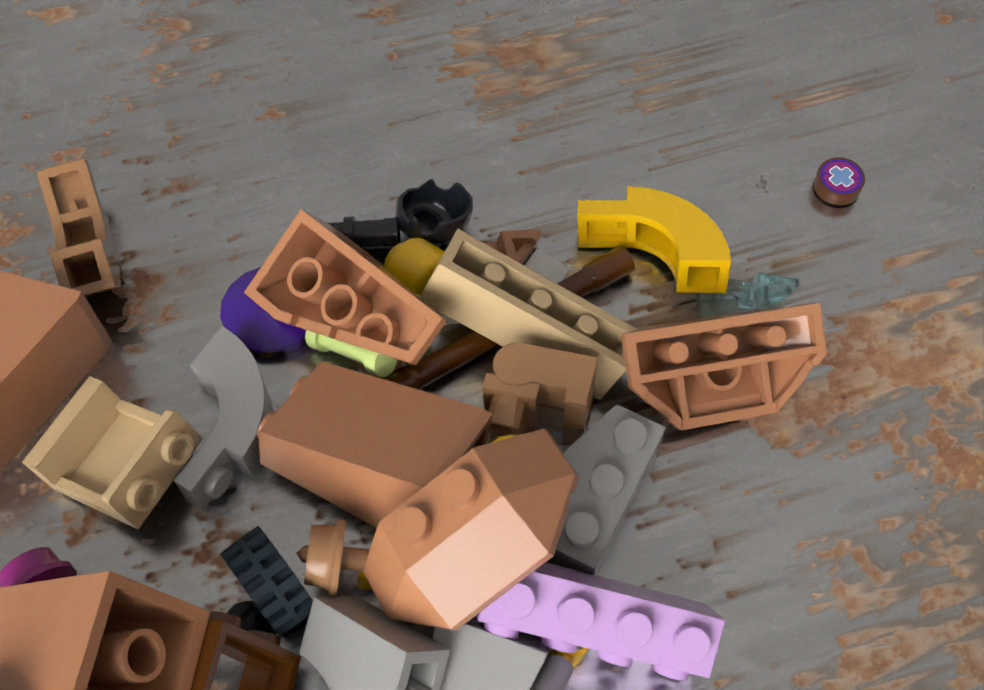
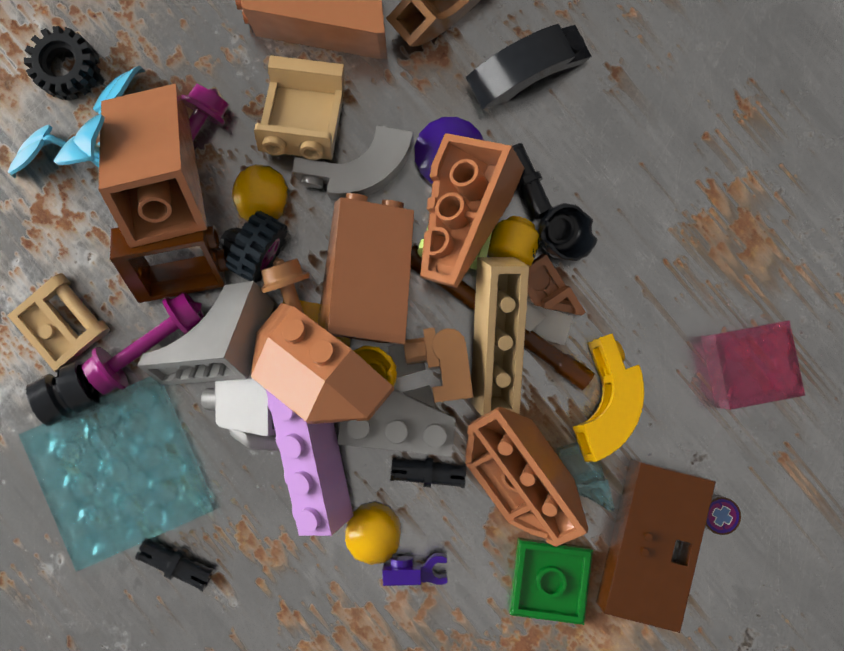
camera: 70 degrees right, 25 degrees up
none -> yellow hair [232,164,288,221]
none -> yellow hair [345,502,401,565]
none -> dark purple plate [382,553,448,586]
none -> black pin [390,457,467,488]
none -> black arch [466,23,592,109]
none -> green tile [509,538,593,625]
none -> reddish brown brick [596,458,716,633]
none -> clear pink piece [701,320,805,410]

